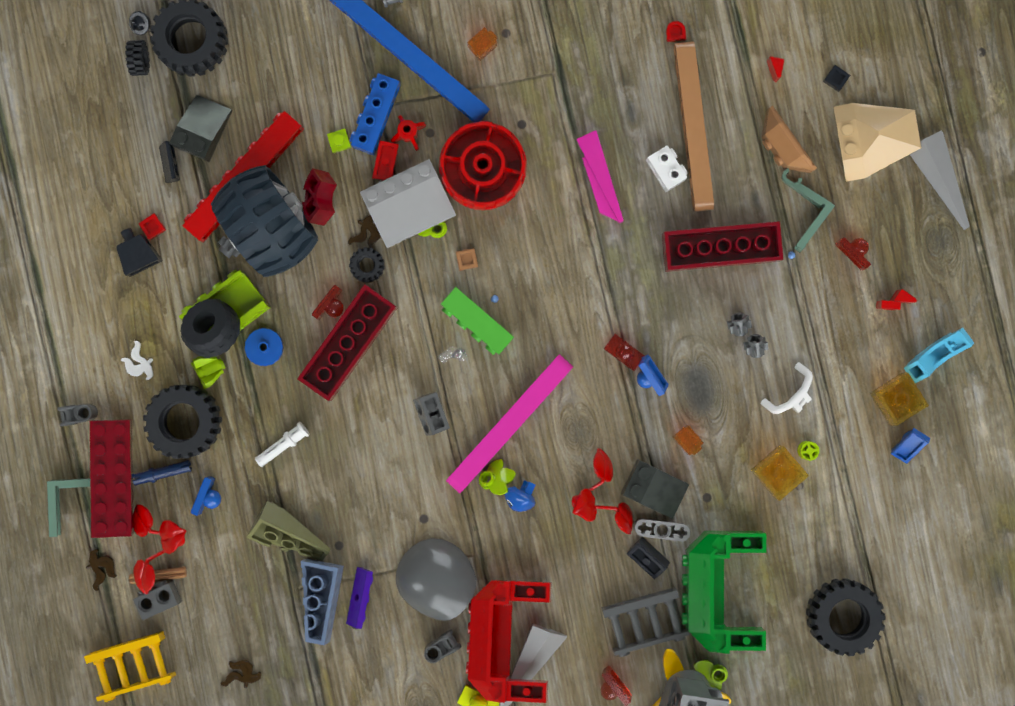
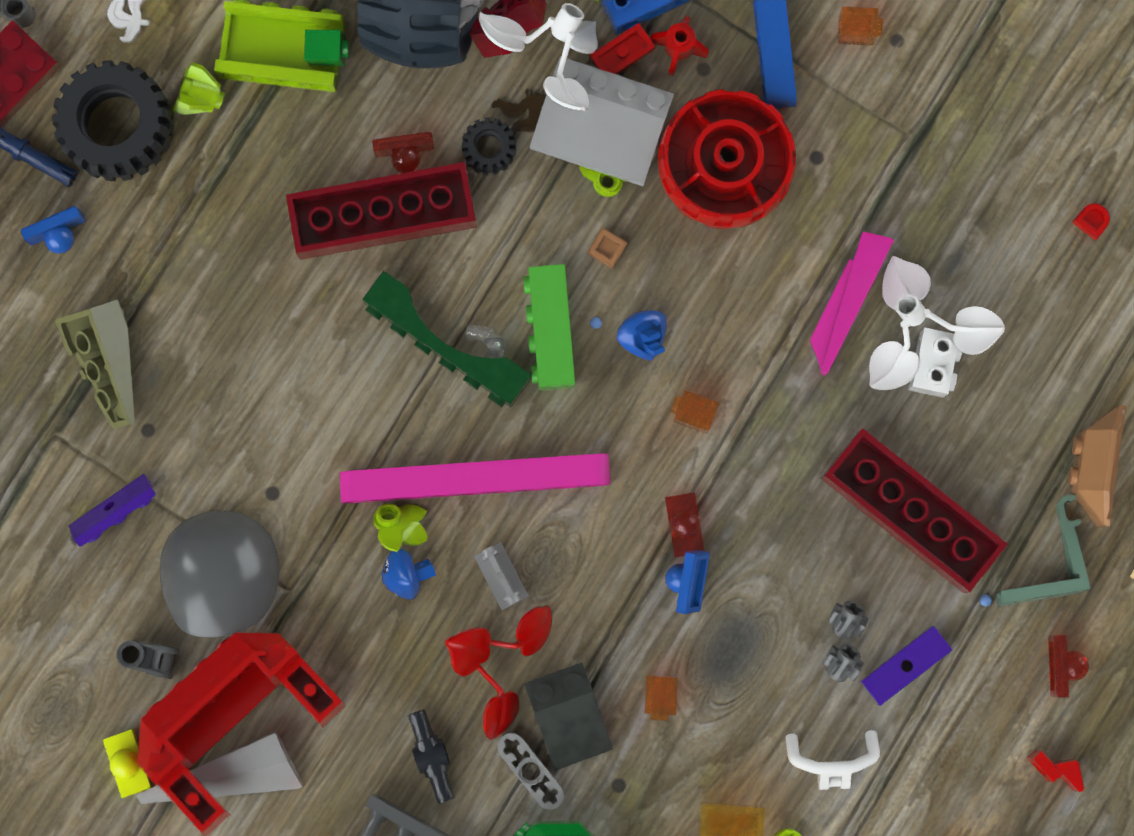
camera: 45 degrees right, 5 degrees down
black tyre [180,299,241,358] -> none
blue plate [245,328,283,366] -> none
white pin [255,421,310,467] -> none
sand blue wedge [301,559,344,645] -> none
dark grey brick [413,392,450,436] -> none
black slope [626,537,670,580] -> none
medium nougat beam [674,41,714,212] -> none
none -> green brick [304,30,351,66]
none -> dark green arch [362,270,532,408]
none -> black pin [408,709,455,804]
none -> light grey hinge [474,542,529,610]
none -> white plant [479,3,598,111]
none -> blue piece [617,310,667,361]
none -> clear orange brick [670,390,719,434]
none -> dark purple tile [860,626,952,706]
none -> white plant [869,256,1005,390]

